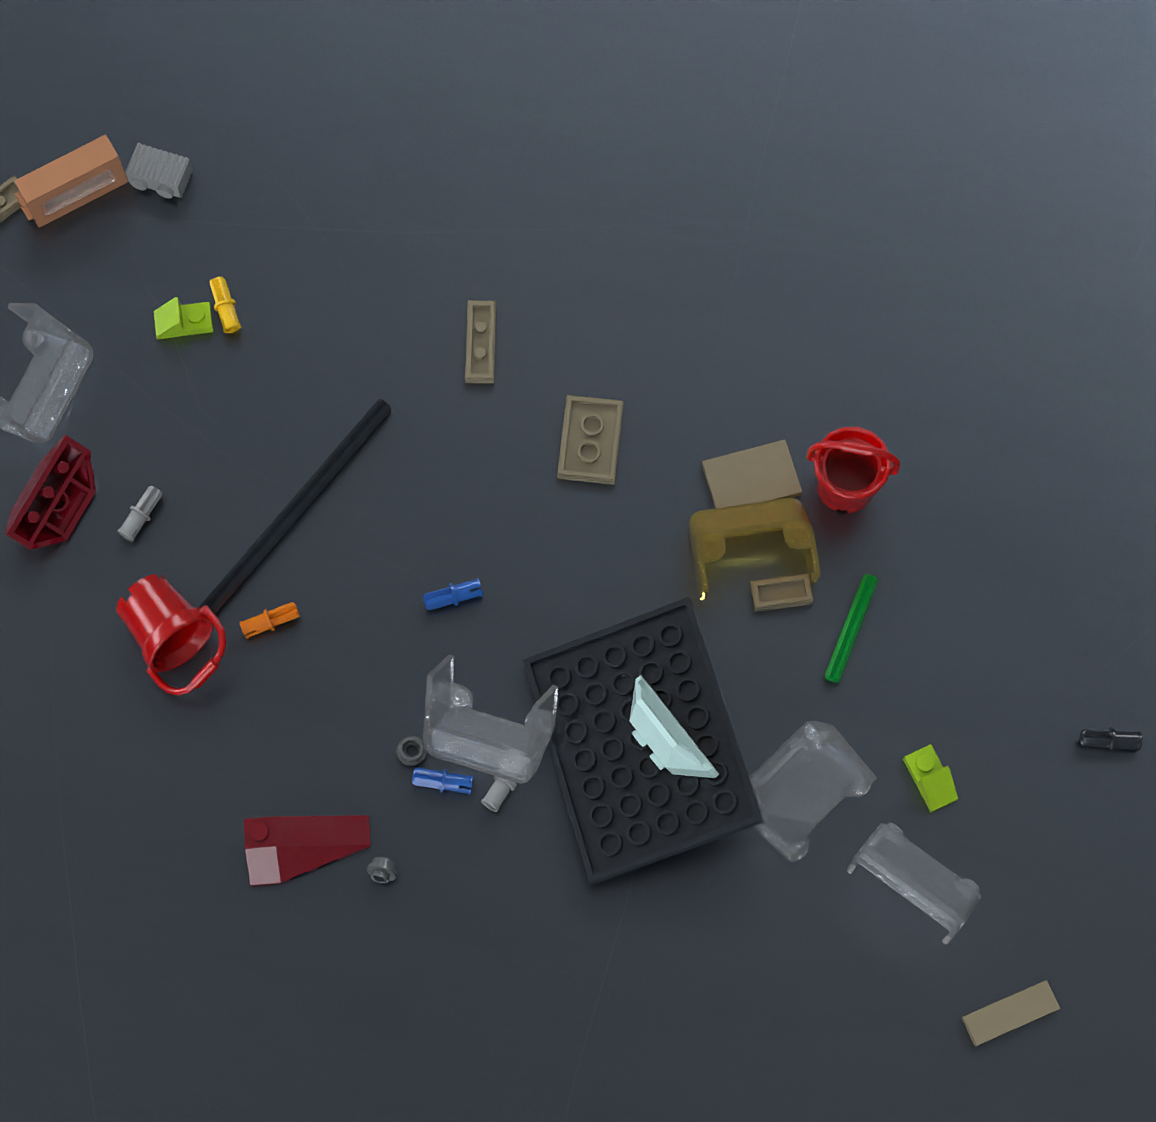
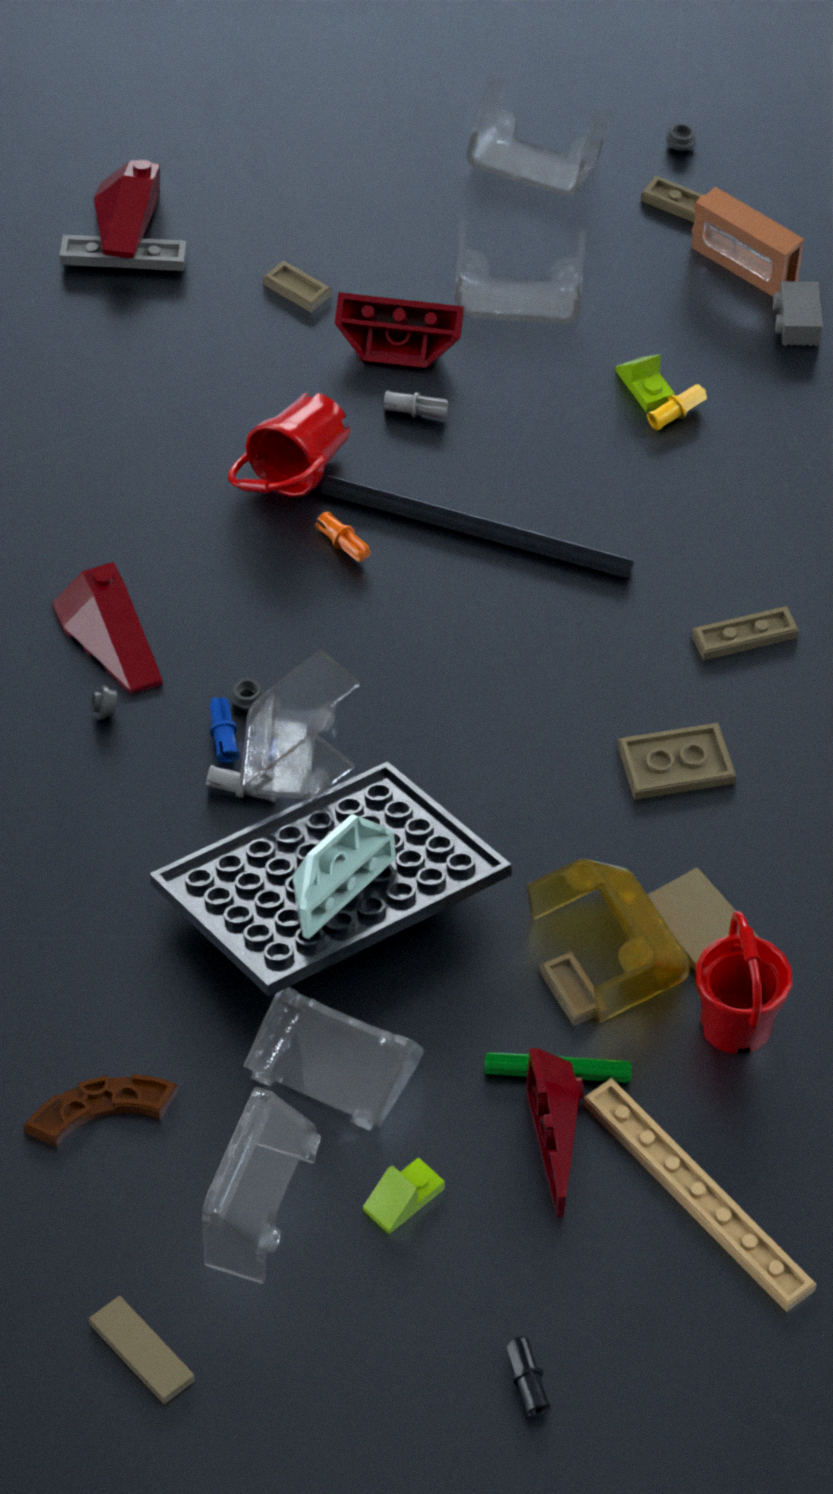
camera: 70 degrees right, 20 degrees down
blue axle [423,578,483,611] -> none
none -> reddish brown tile [23,1074,178,1148]
none -> dark red wedge [526,1048,584,1217]
none -> tan tile [583,1078,817,1312]

